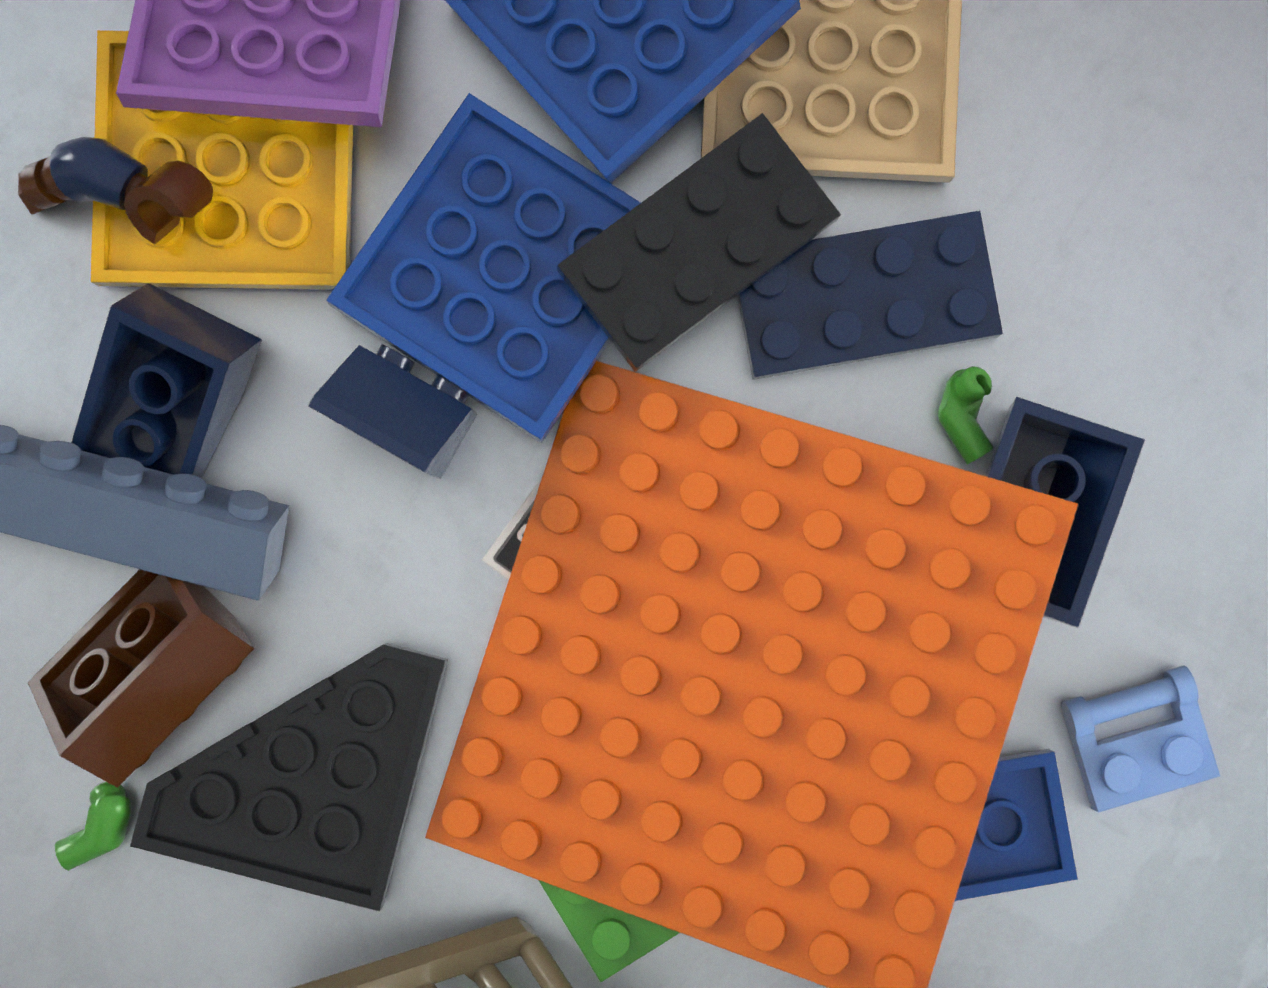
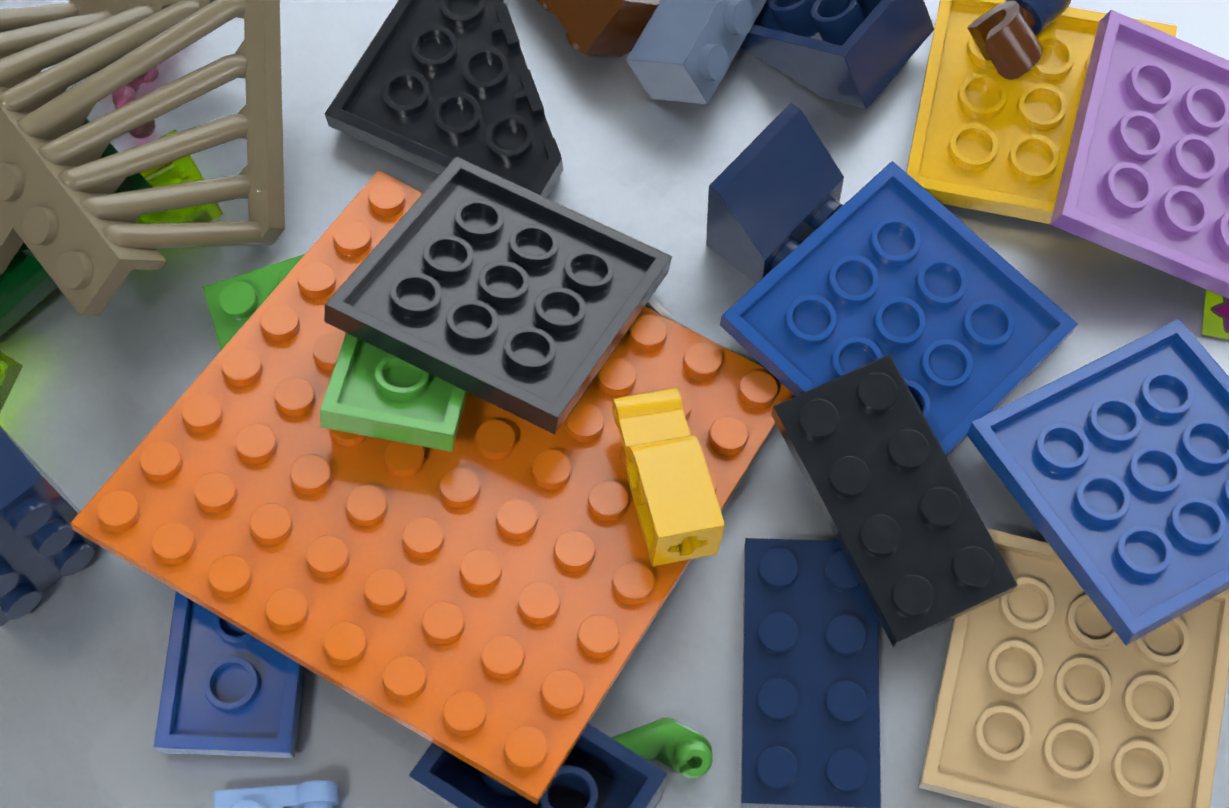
camera: 110 degrees right, 20 degrees down
none -> bright green plate [320,333,468,452]
none -> plate [324,156,672,435]
none -> yellow piece [612,388,725,566]

